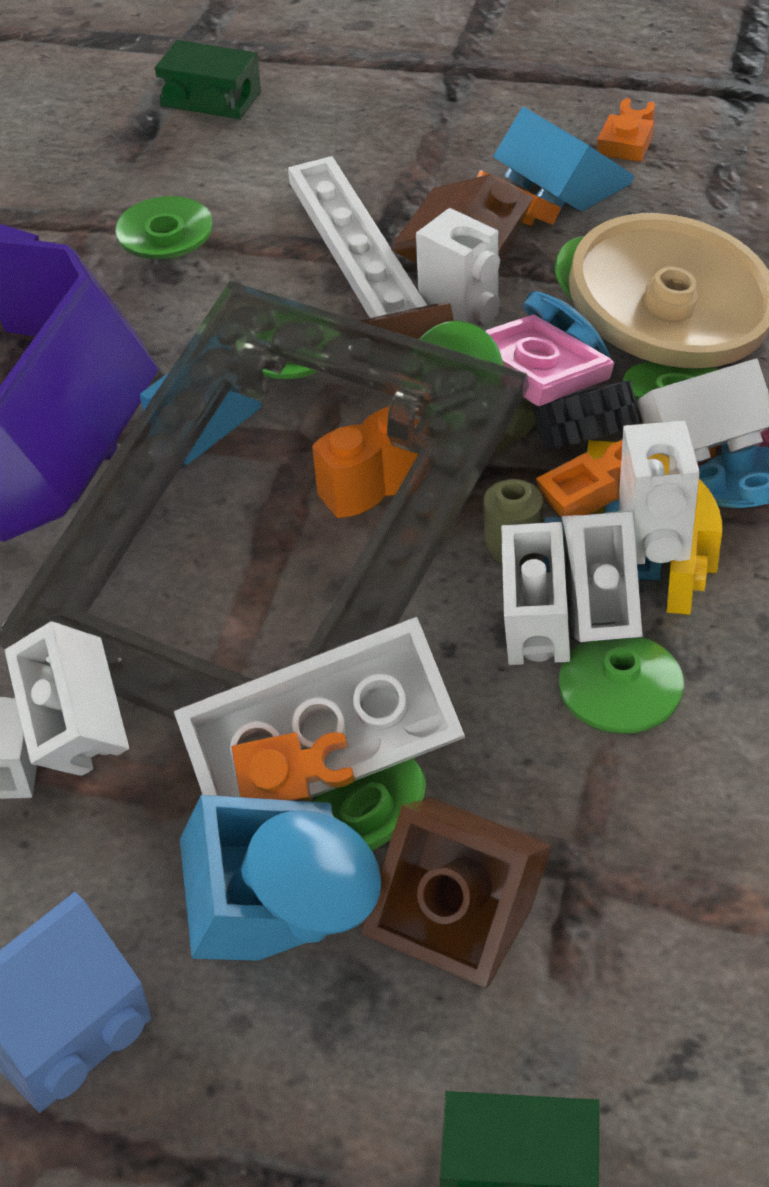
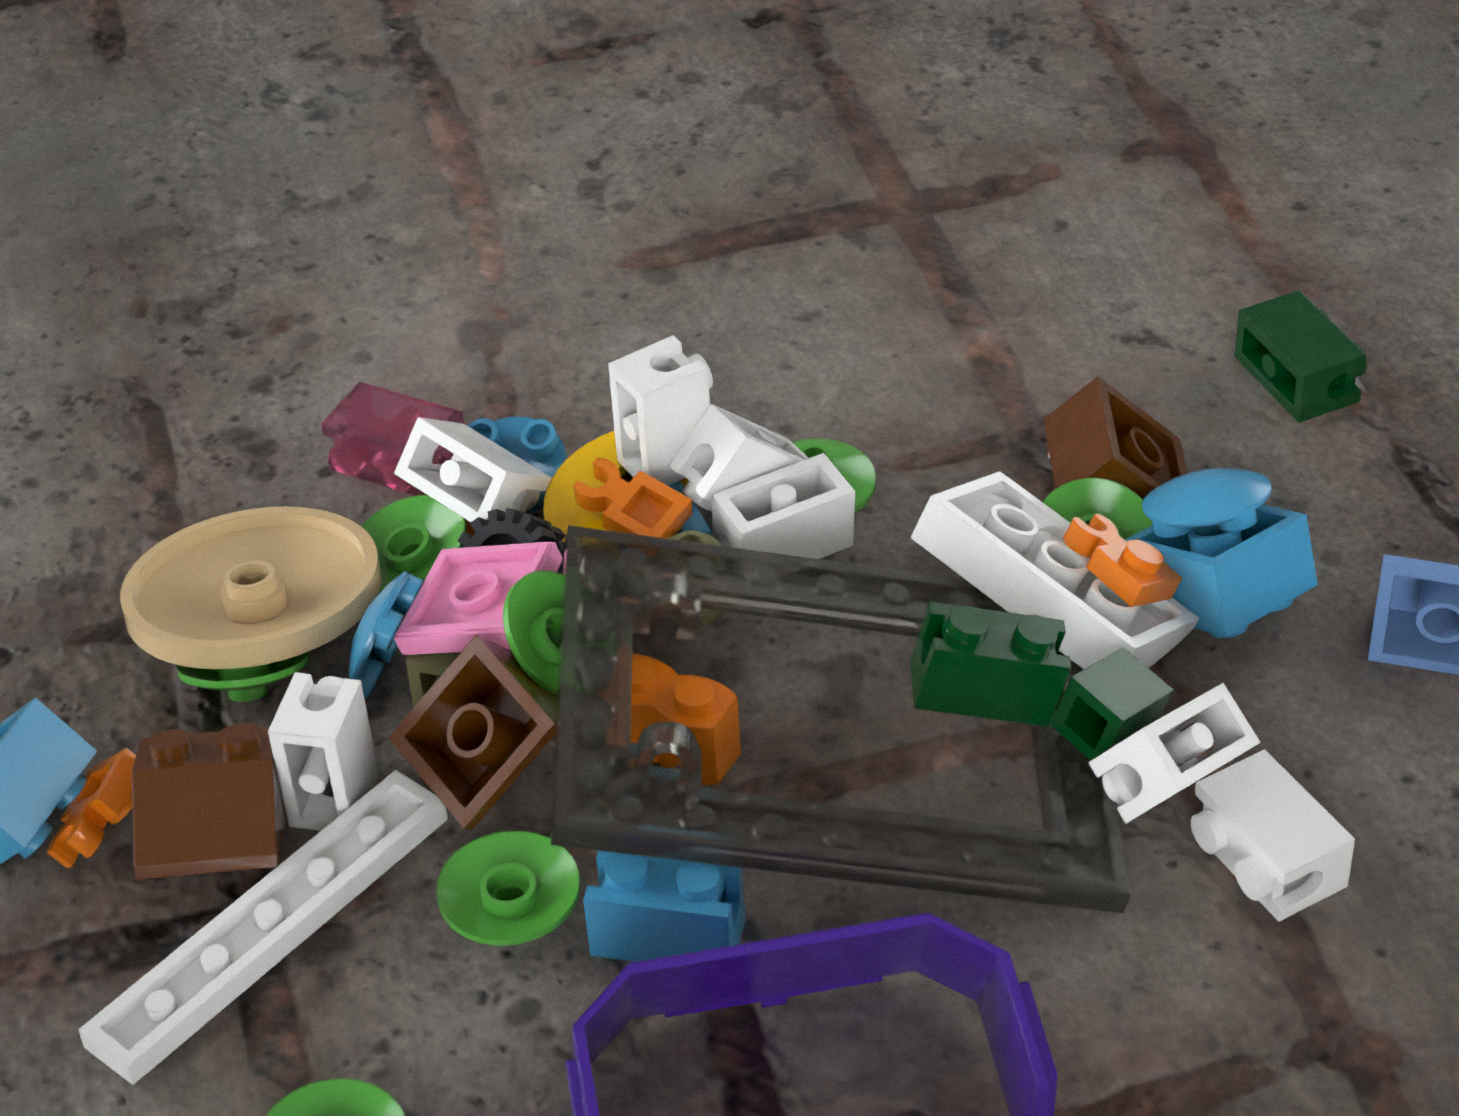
camera: 120 degrees left, 5 degrees down
none -> dark green brick [910,601,1071,727]
none -> dark green brick [1050,647,1174,761]

